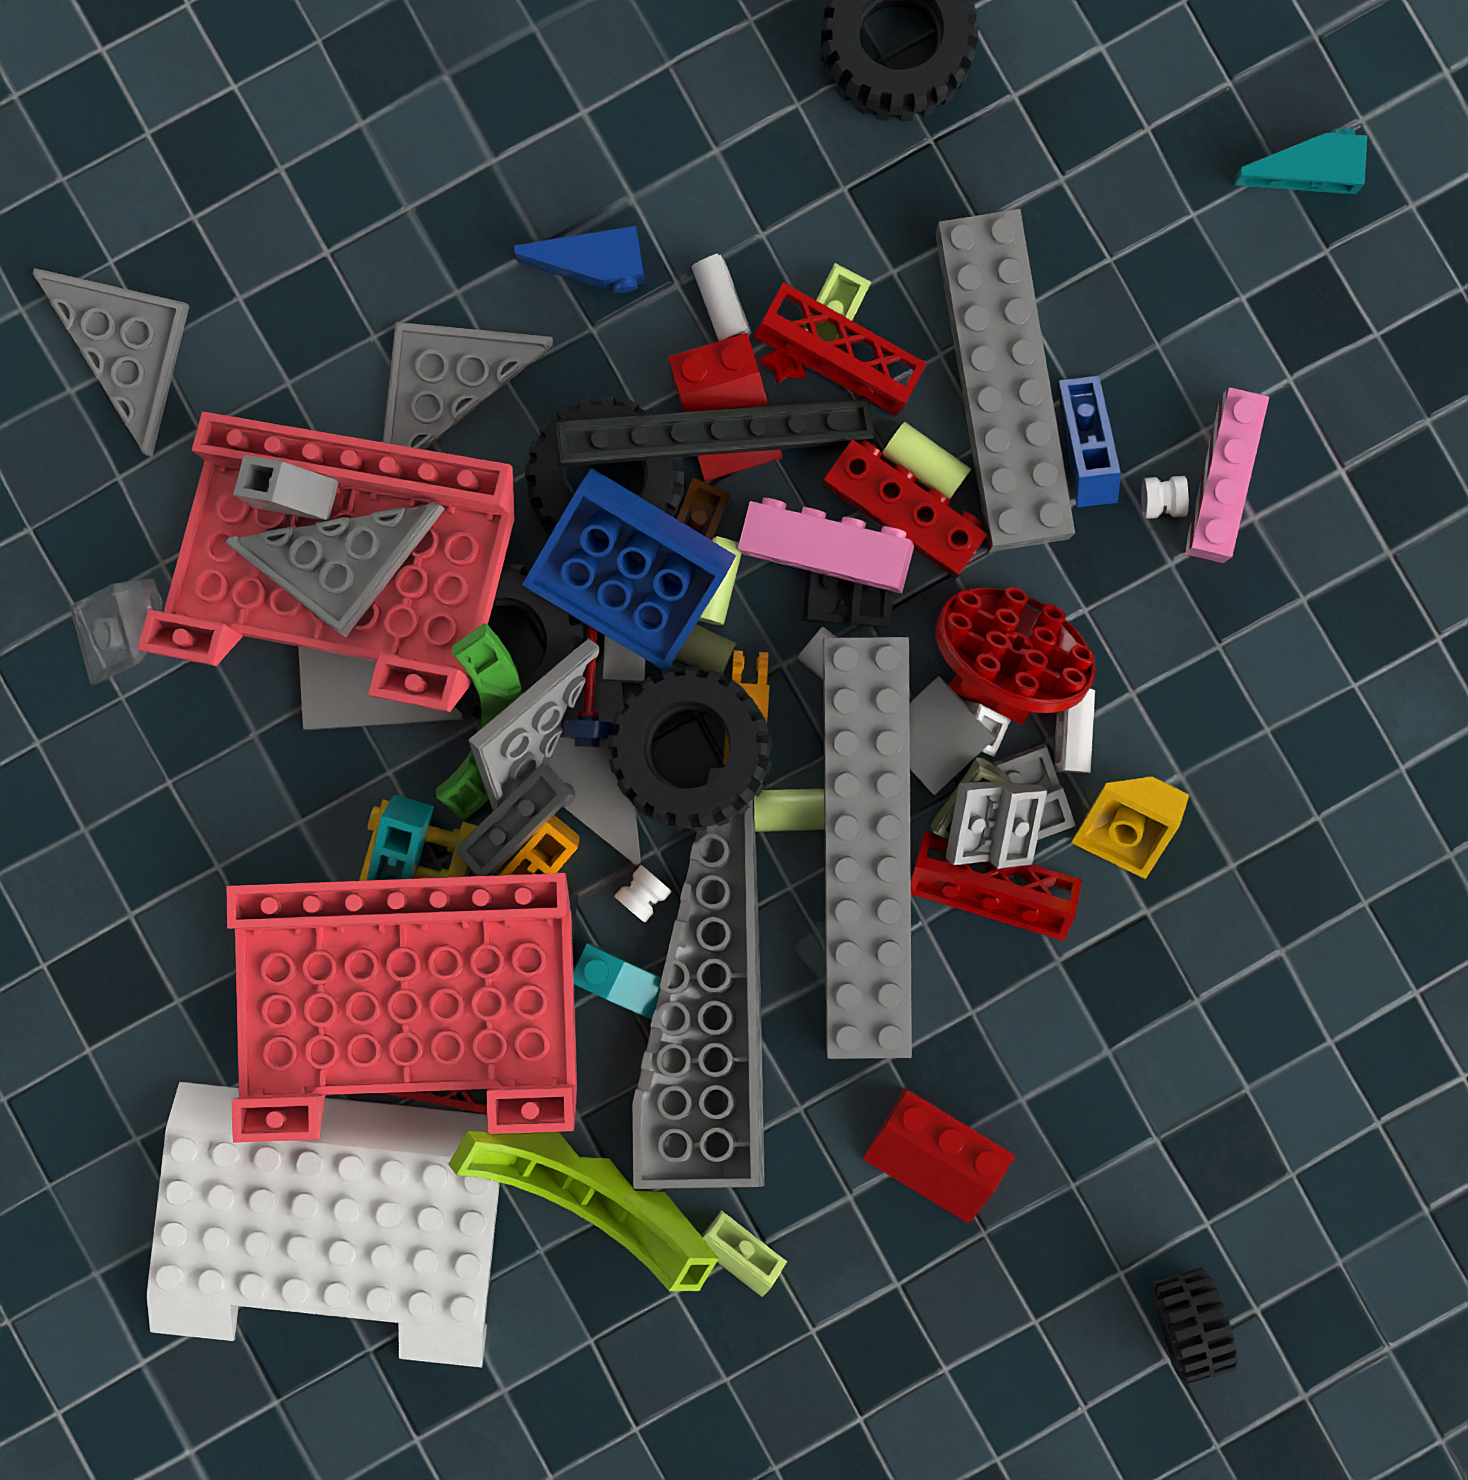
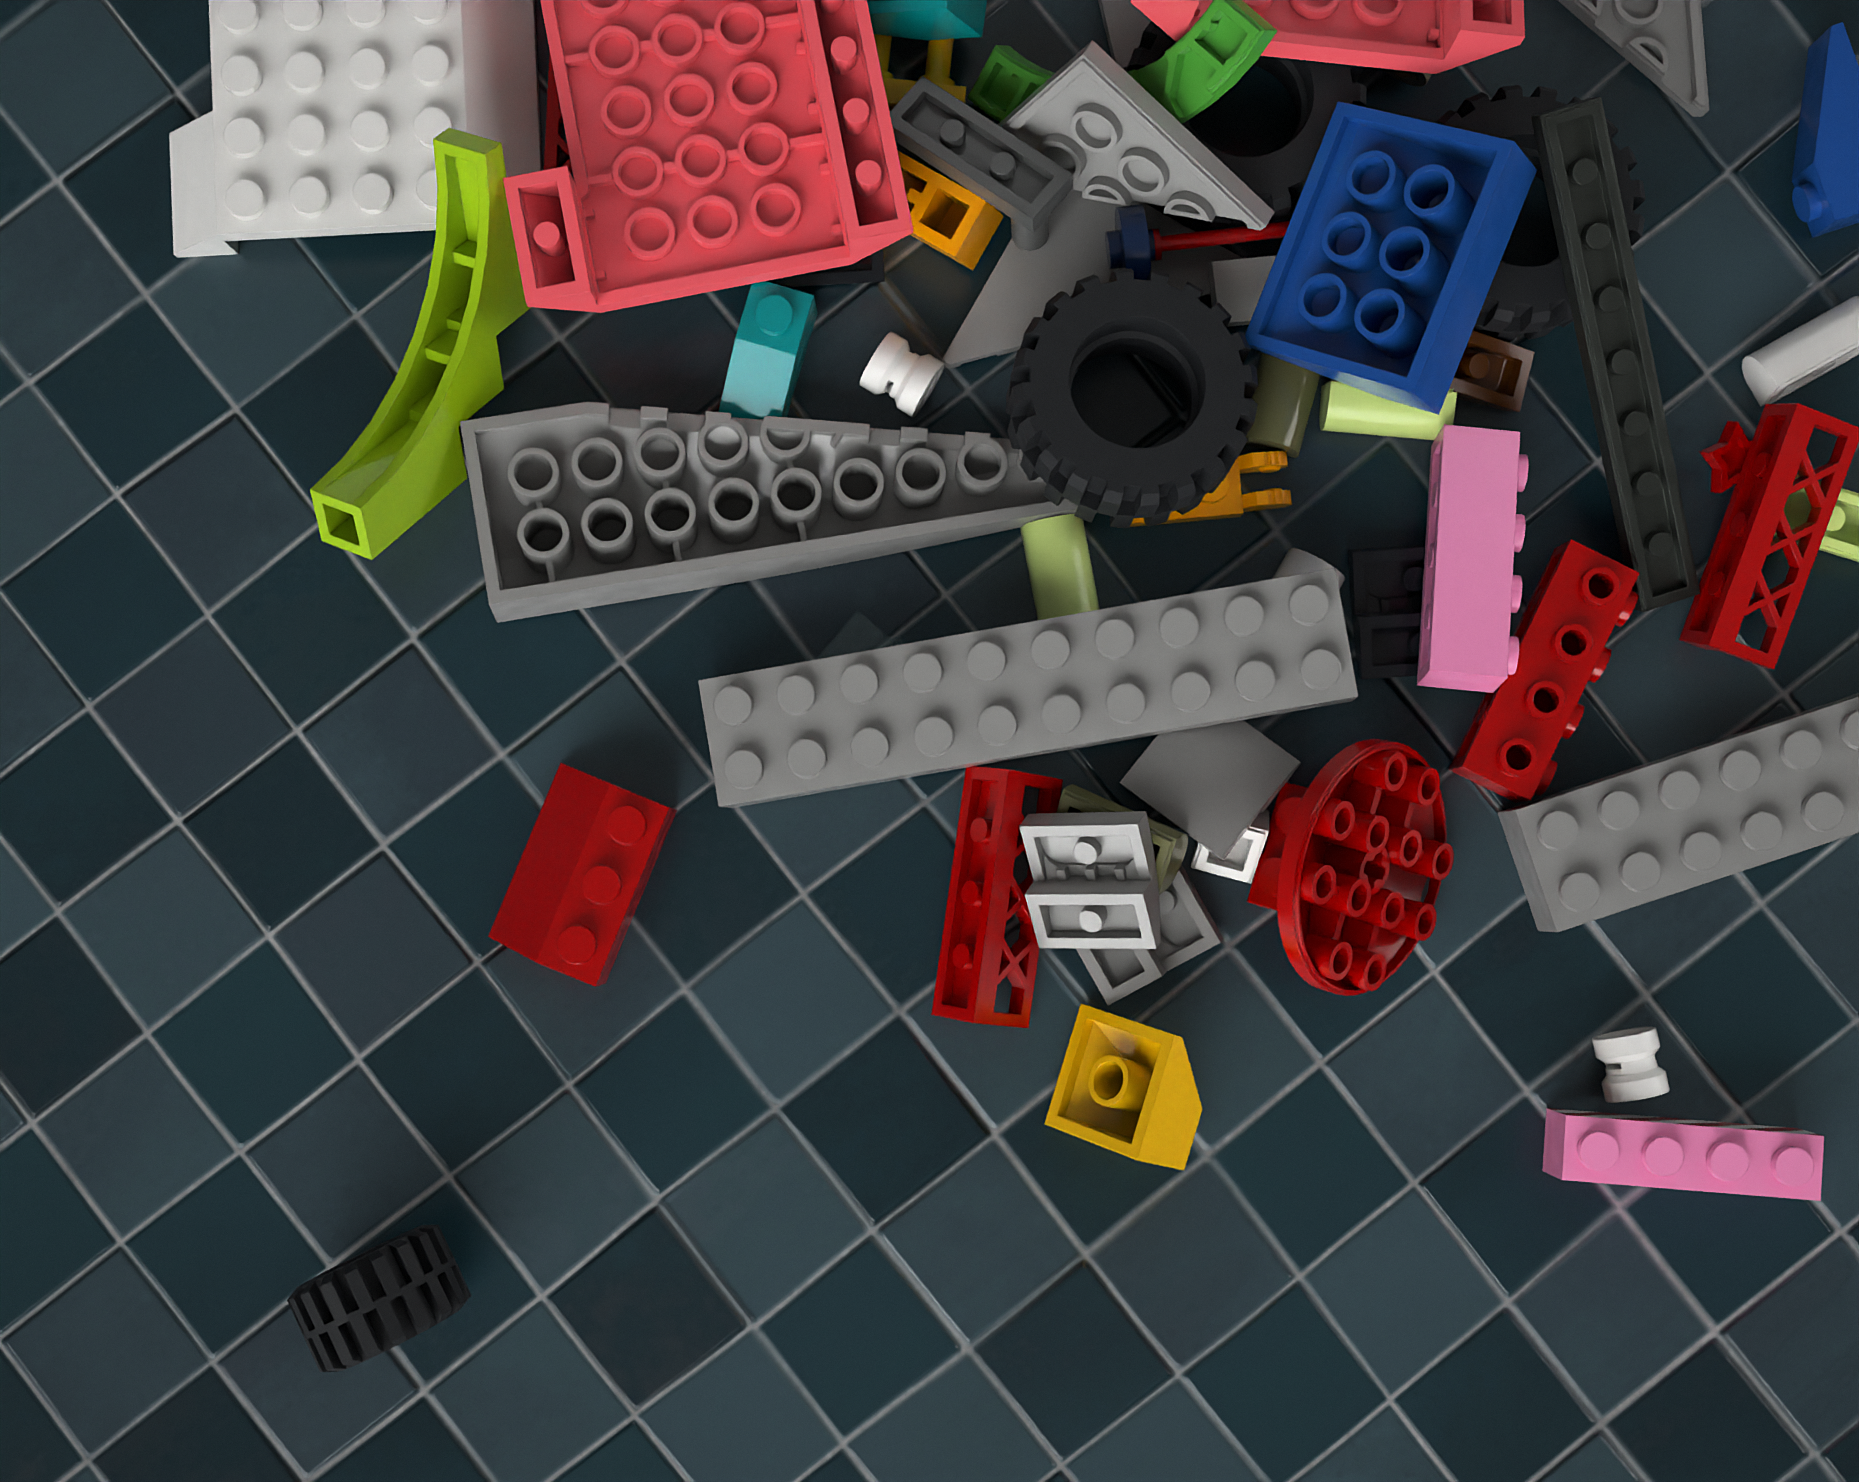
camera: 80 degrees right, 0 degrees up
red slope [668,333,783,482] -> none
yellowish green brick [701,1210,787,1297] -> none
yellowish green brick [882,422,971,500] -> none
white brick [1053,689,1095,773] -> none
blue slope [1058,376,1121,507] -> none

